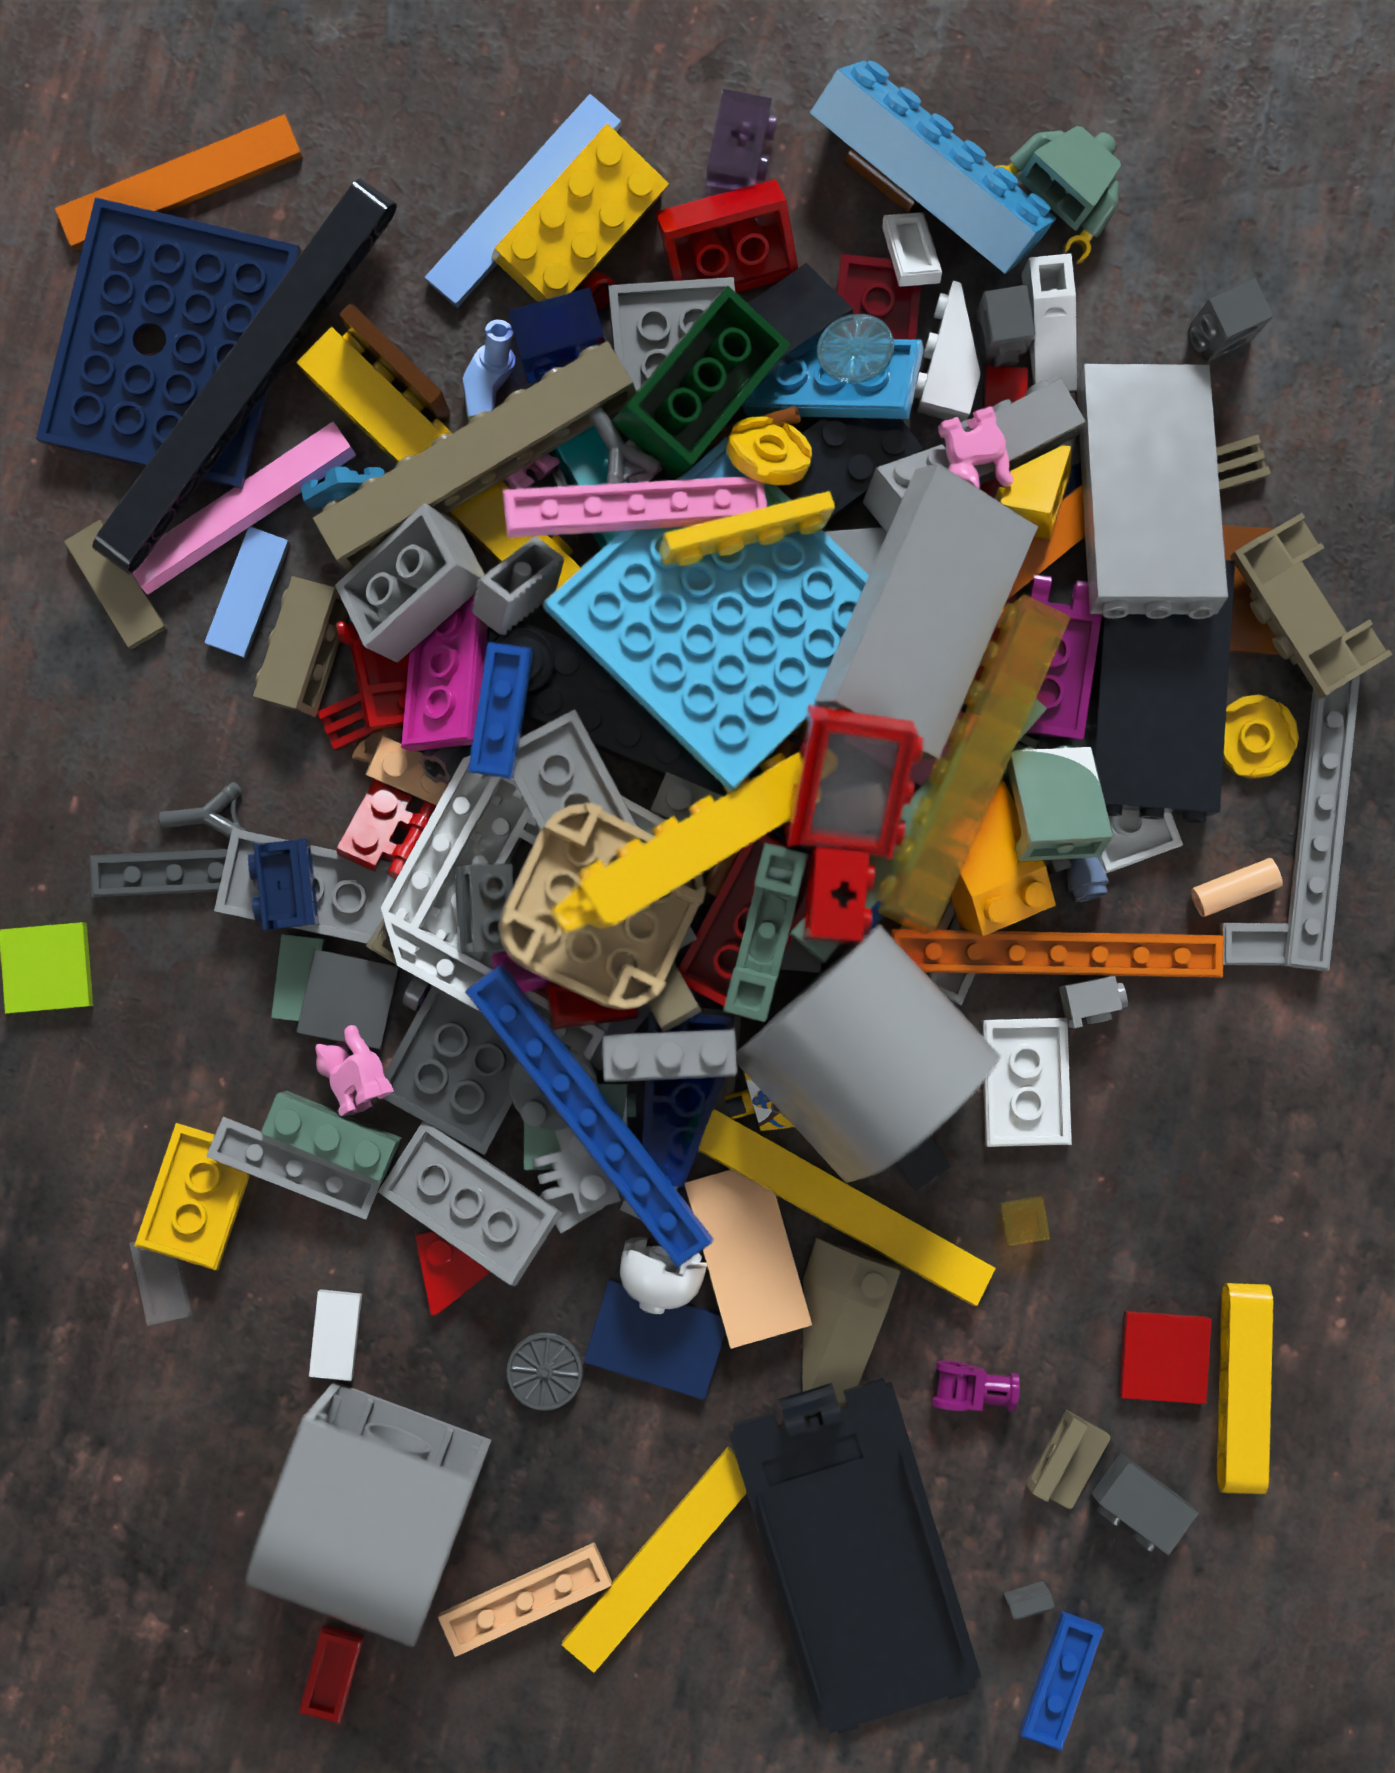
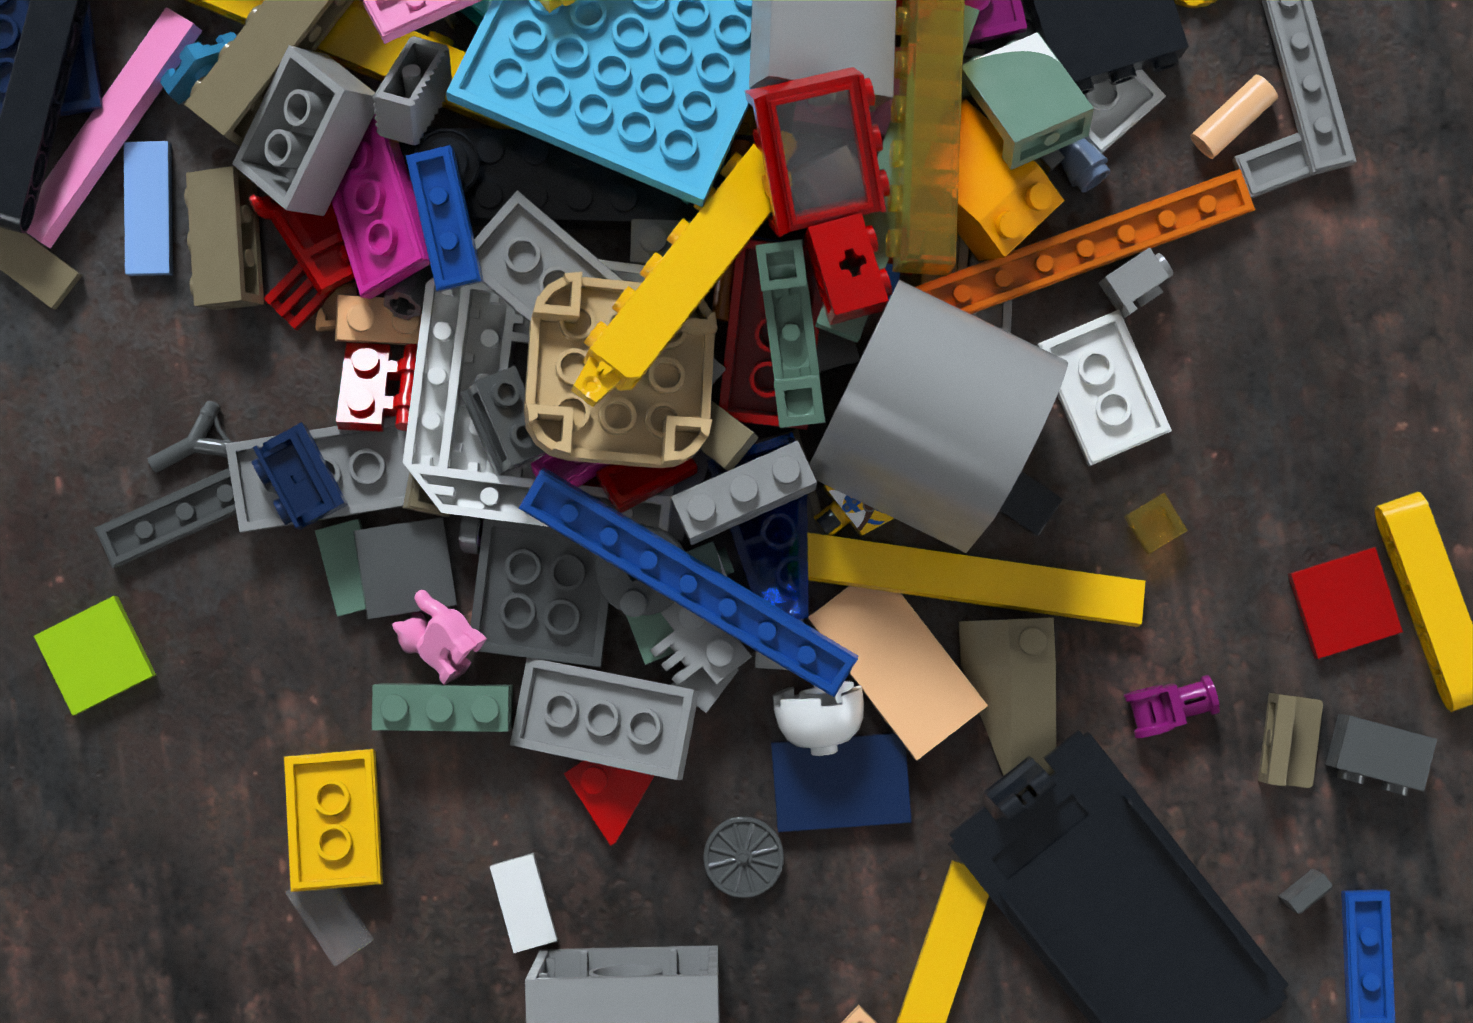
camera: 20 degrees left, 0 degrees up
light grey plate [206,1117,382,1220] -> none

